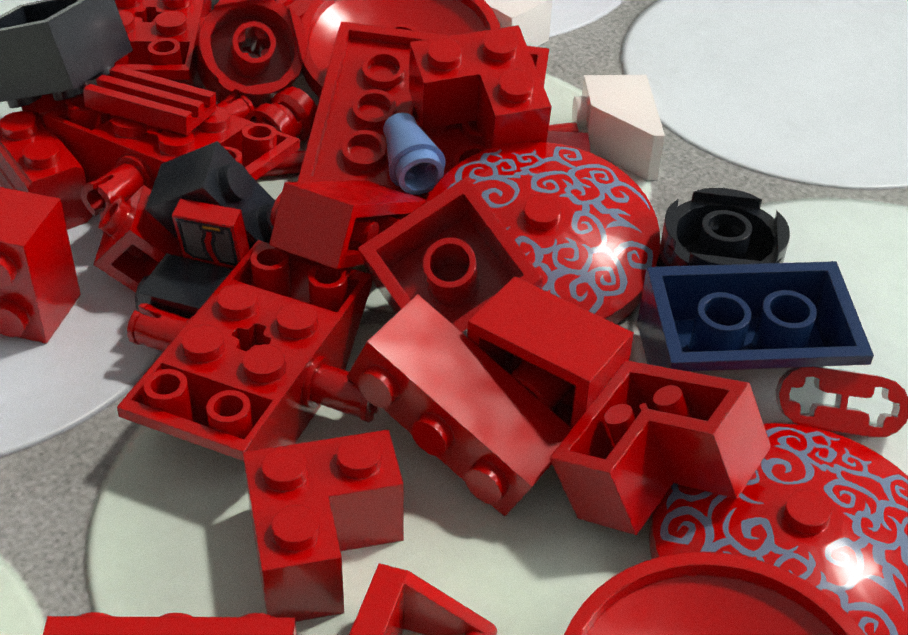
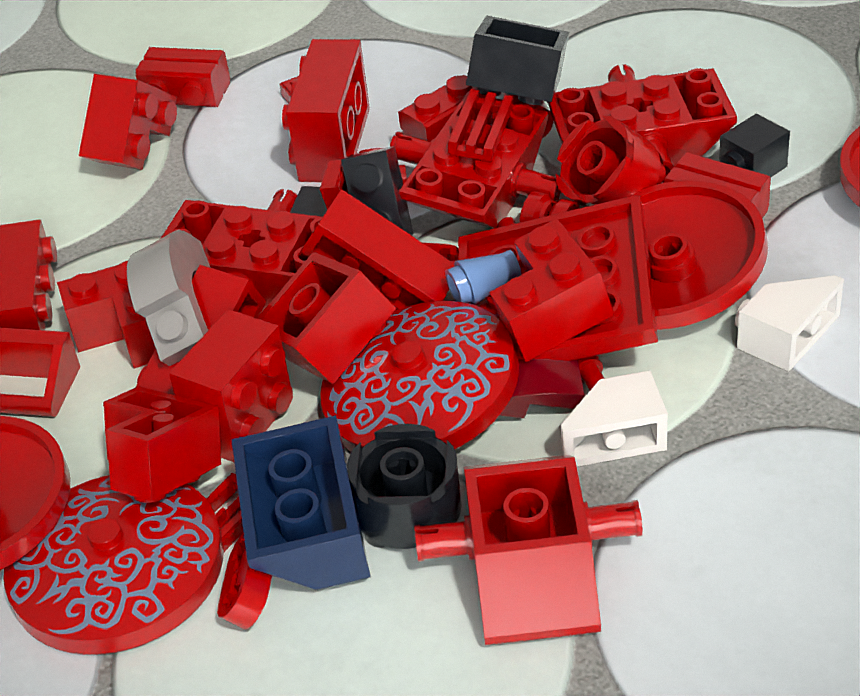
camera: 90 degrees right, 0 degrees up
none -> light grey arch [127,230,211,366]
none -> slope [414,455,643,645]

